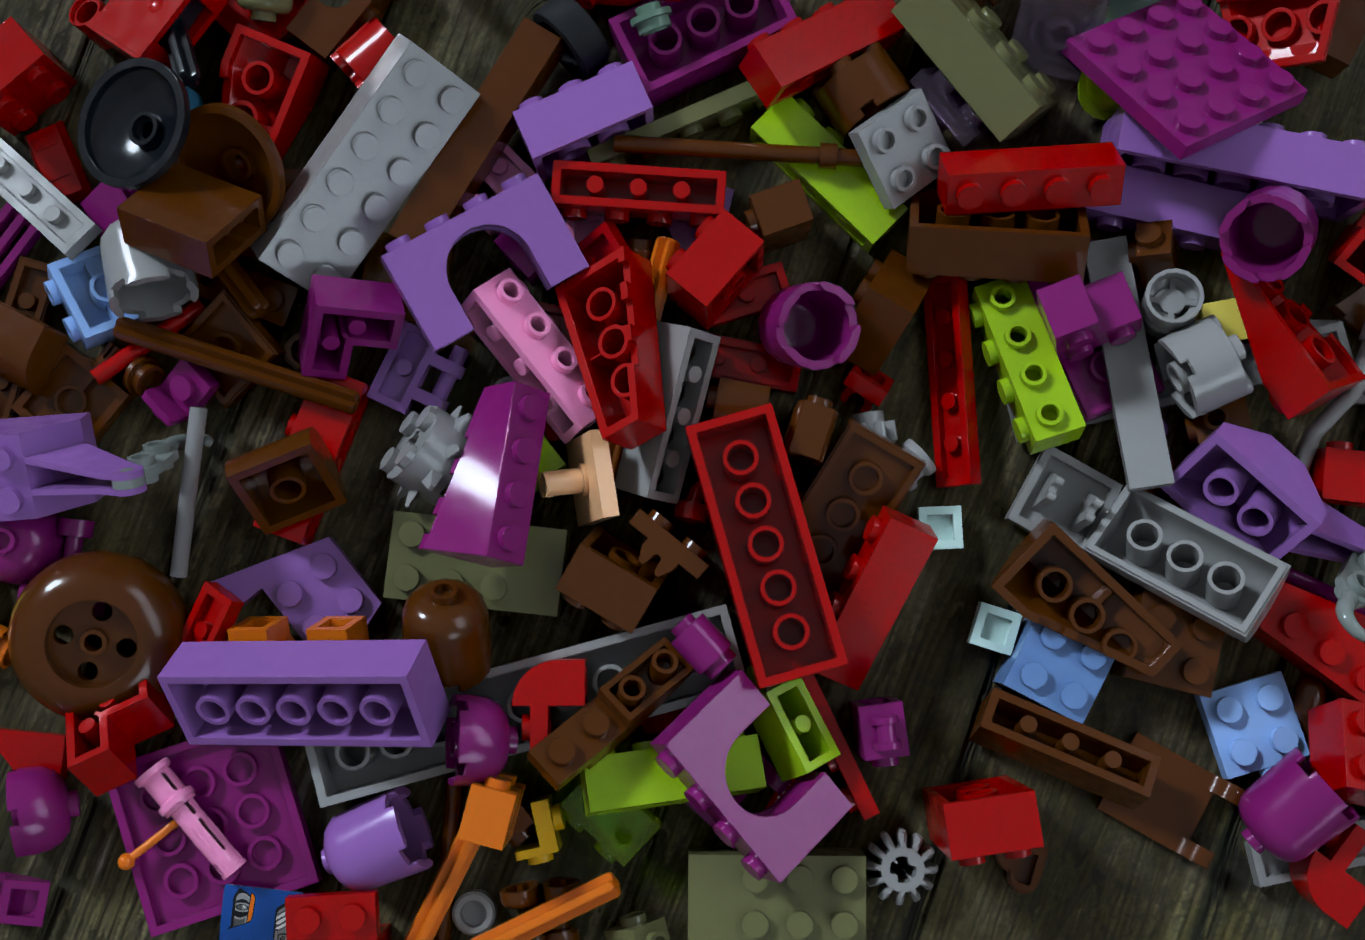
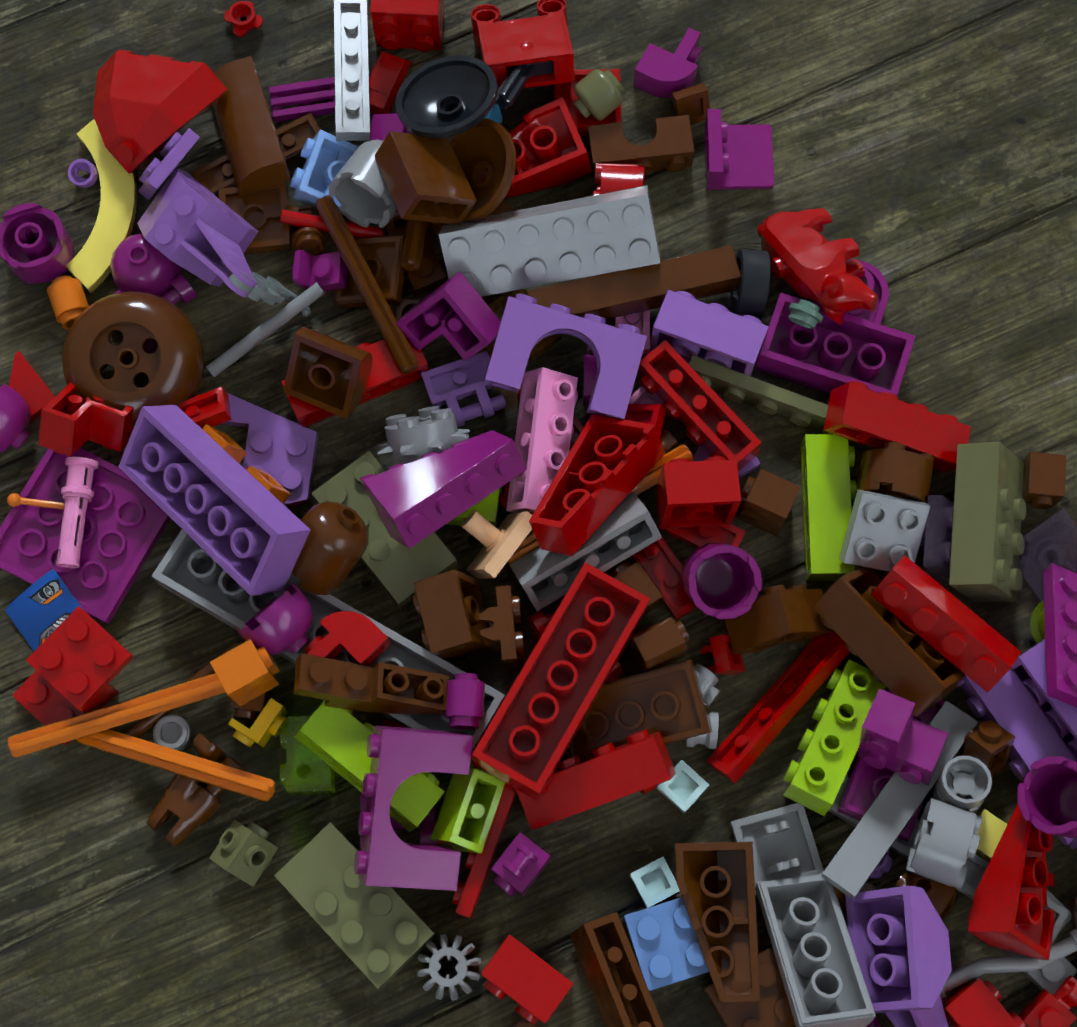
camera: 45 degrees right, 10 degrees down
medium lavender cylinder [321,786,434,890] -> none
reddish brown bar [613,135,864,170] -> none

